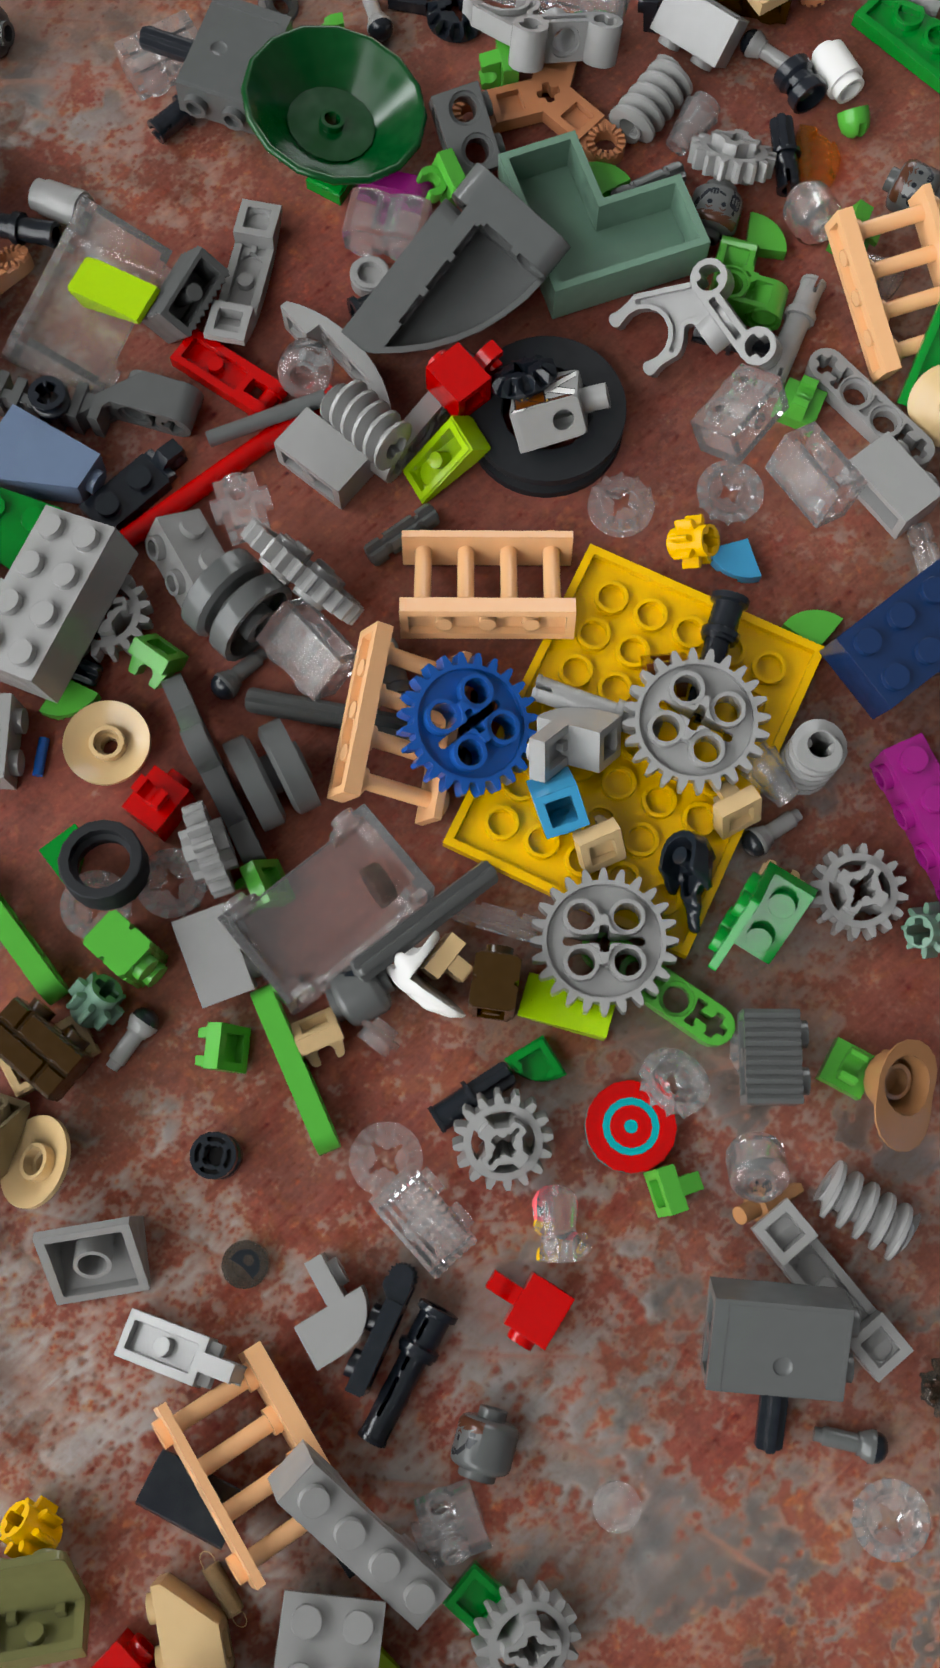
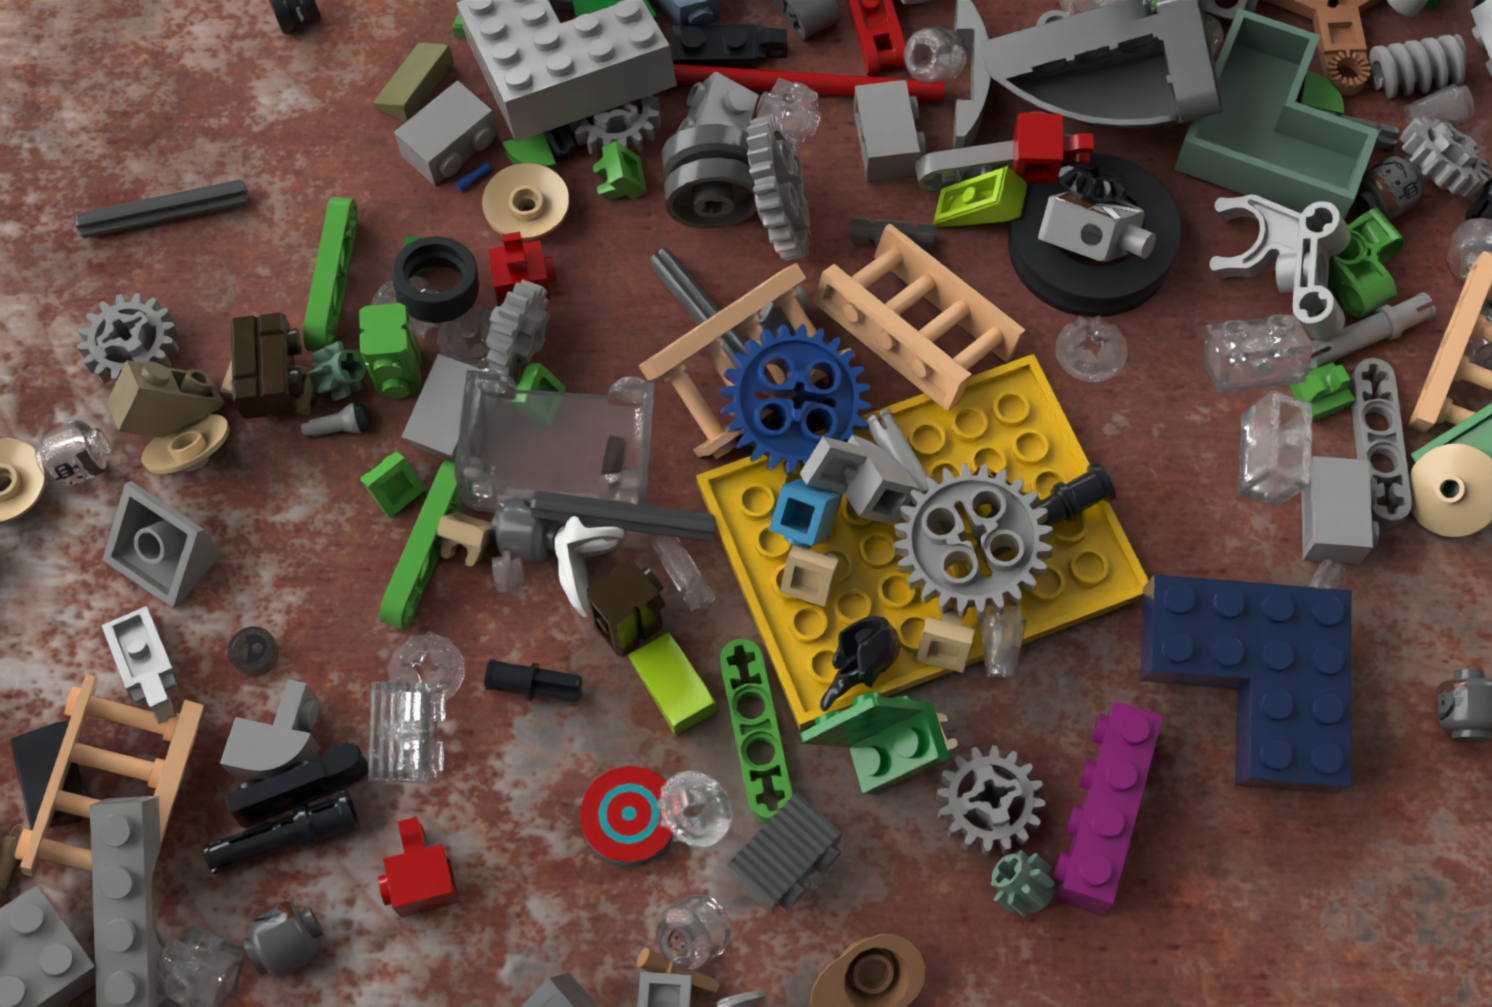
camera: 45 degrees right, 10 degrees down
dark grey beam [161,673,267,865] -> none
black wheel [190,1132,243,1180] -> none
dark grey bar [205,389,325,447] -> none
dark grey piece [211,648,268,700] -> none
dark grey wheel [222,717,322,832] -> none
clear brick [256,598,357,701] -> none
light grey piece [320,379,412,471] -> none
tan tile [419,932,473,983] -> none
light grey gear [452,1087,554,1191] -> none
green tile [504,1035,567,1082] -> none
light grey gear [530,867,679,1017] -> none
clear animal [532,1185,592,1263] -> none
bright green tile [643,1164,704,1218] -> none
yellow gear [666,514,720,569] -> none
clear gear [696,460,764,526] -> none
dark azure tile [710,538,761,583] -> none
light grey piece [742,809,803,857] -> none
bright green tile [746,212,787,260] -> none
light grey piece [777,719,847,795] -> none
bright green tile [781,609,843,645] -> none
bright green tile [815,1037,874,1100] -> none

